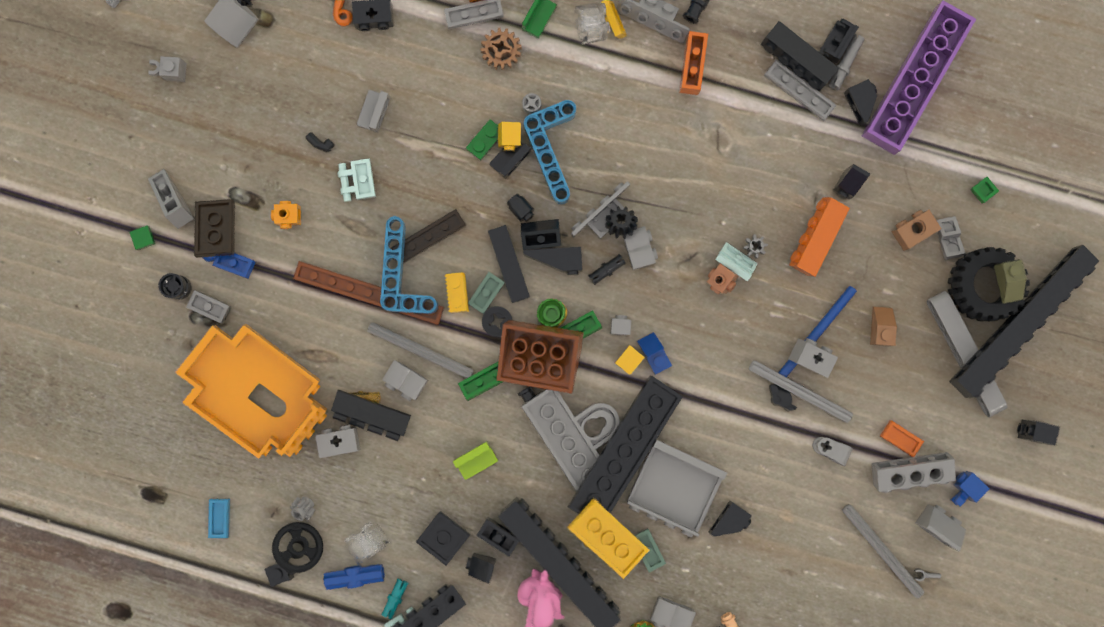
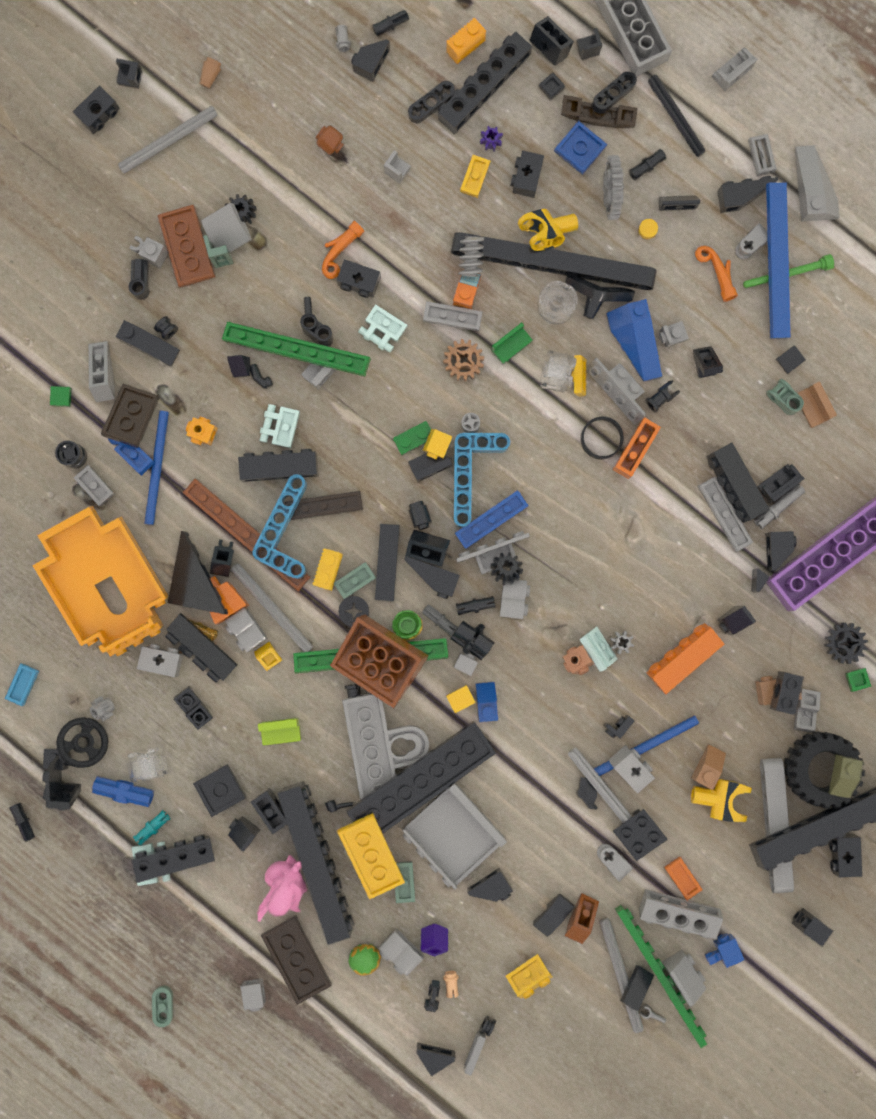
camera: 20 degrees right, 0 degrees up
none -> black bracket [42,756,81,811]
none -> black slope [116,320,180,367]
none -> black piece [128,259,150,300]
none -> blue piece [144,411,169,525]
none -> black wheel [154,316,178,340]
none -> dark orange tile [157,204,216,288]
none -> black tile [168,531,228,615]
none -> black slope [173,686,213,730]
none -> sand green panel [203,235,234,268]
none -> black brick [209,539,234,578]
none -> orange torso [210,576,249,625]
none -> green tile [222,322,371,377]
none -> black slope [227,355,250,378]
none -> black brick [238,449,319,482]
none -> yellow slope [254,642,282,671]
none -> black beam [300,297,333,347]
none -> black hand [325,799,353,812]
none -> light aqua plate [358,304,407,353]
none -> dark purple panel [421,923,448,957]
none -> dark grey axle [422,604,458,636]
none -> black pin [450,620,495,661]
none -> blue plate [455,490,529,549]
none -> yellow bracket [506,954,553,999]
none -> black slope [533,893,574,937]
none -> dark orange slope [565,893,599,944]
none -> black tyre [581,416,624,460]
none -> black bracket [604,715,635,739]
none -> black hinge [613,809,668,861]
none -> green plate [614,905,708,1048]
none -> black tile [620,965,654,1012]
none -> yellow connector [691,779,752,822]
none -> black slope [751,569,769,593]
none -> black brick [770,671,804,715]
none -> black gear [824,622,868,664]
none -> black brick [829,834,863,878]

